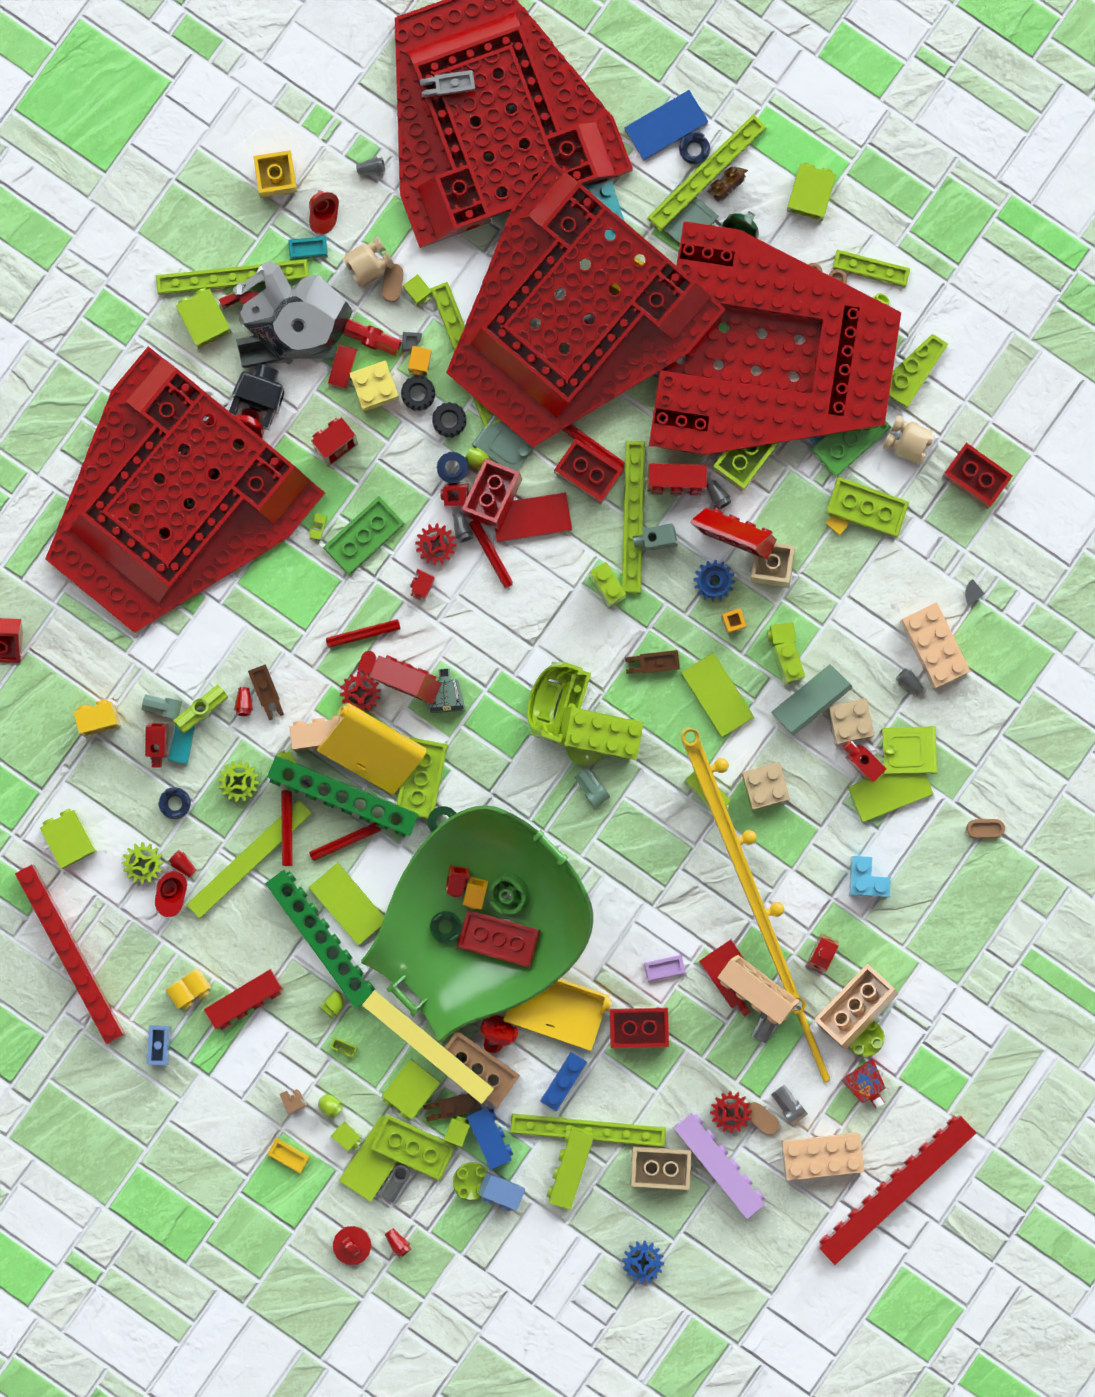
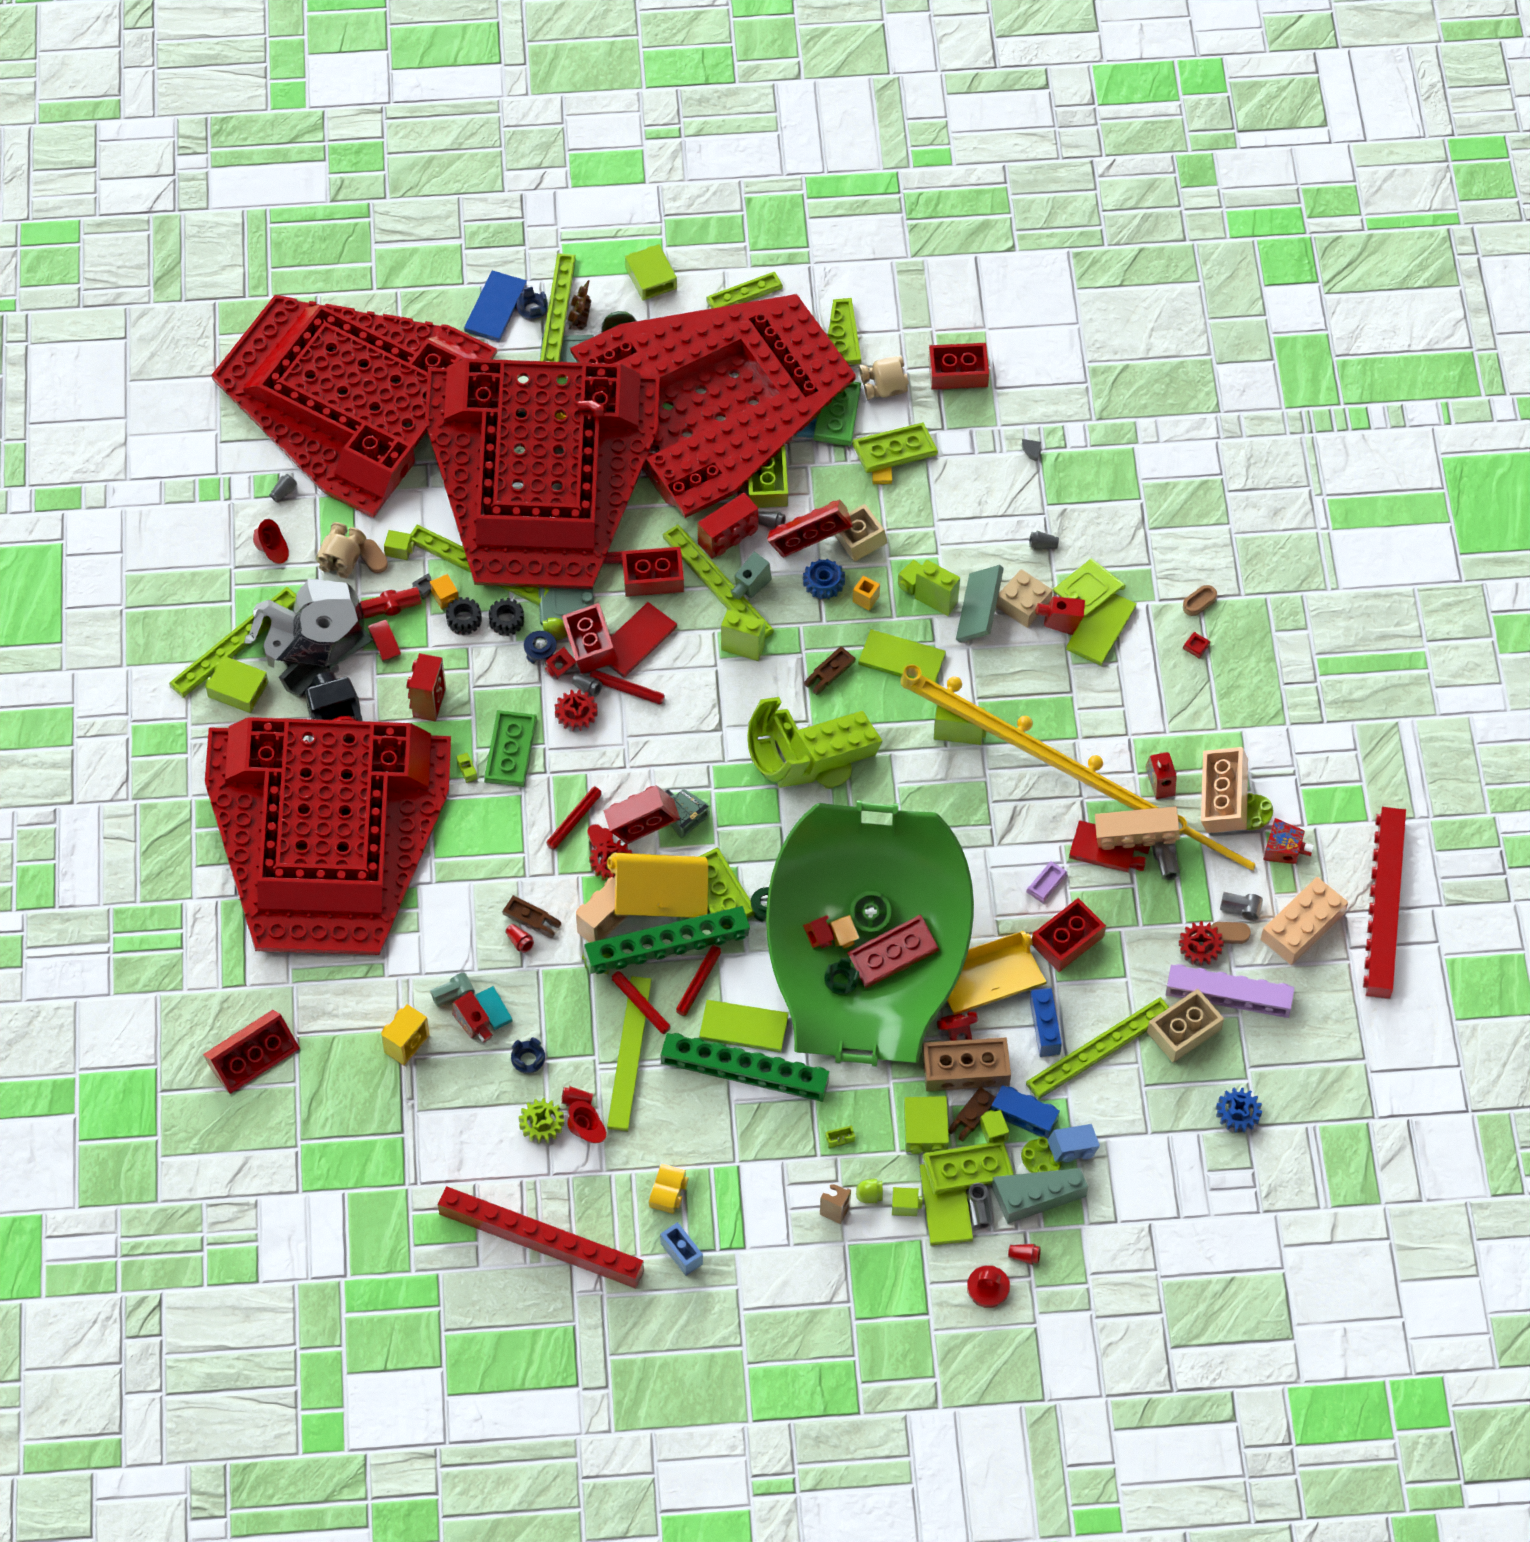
camera: 35 degrees left, 25 degrees down
lime brick [40,808,97,869] -> none
lime piece [173,684,228,734] -> none
red brick [204,969,283,1030] -> none
red slope [218,291,258,310] -> none
lime gear [218,760,260,802] -> none
yellow brick [253,150,298,198] -> none
yellow tile [267,1138,310,1174] -> none
teal tile [288,236,328,260] -> none
lime piece [319,989,343,1018] -> none
light yellow brick [350,360,399,412] -> none
light yellow tile [363,990,494,1104] -> none
red brick [410,569,435,600] -> none
light grey hinge [420,70,475,97] -> none
lime brick [546,1126,594,1210] -> none
sand green piece [574,767,610,808] -> none
tan brick [741,762,790,810] -> none
medium azure brick [849,856,891,897] -> none
light nougat brick [900,602,970,690] -> none
none -> red arm [578,400,605,418]
none -> sand green wedge [992,1168,1088,1224]
none -> red tile [1183,632,1211,659]

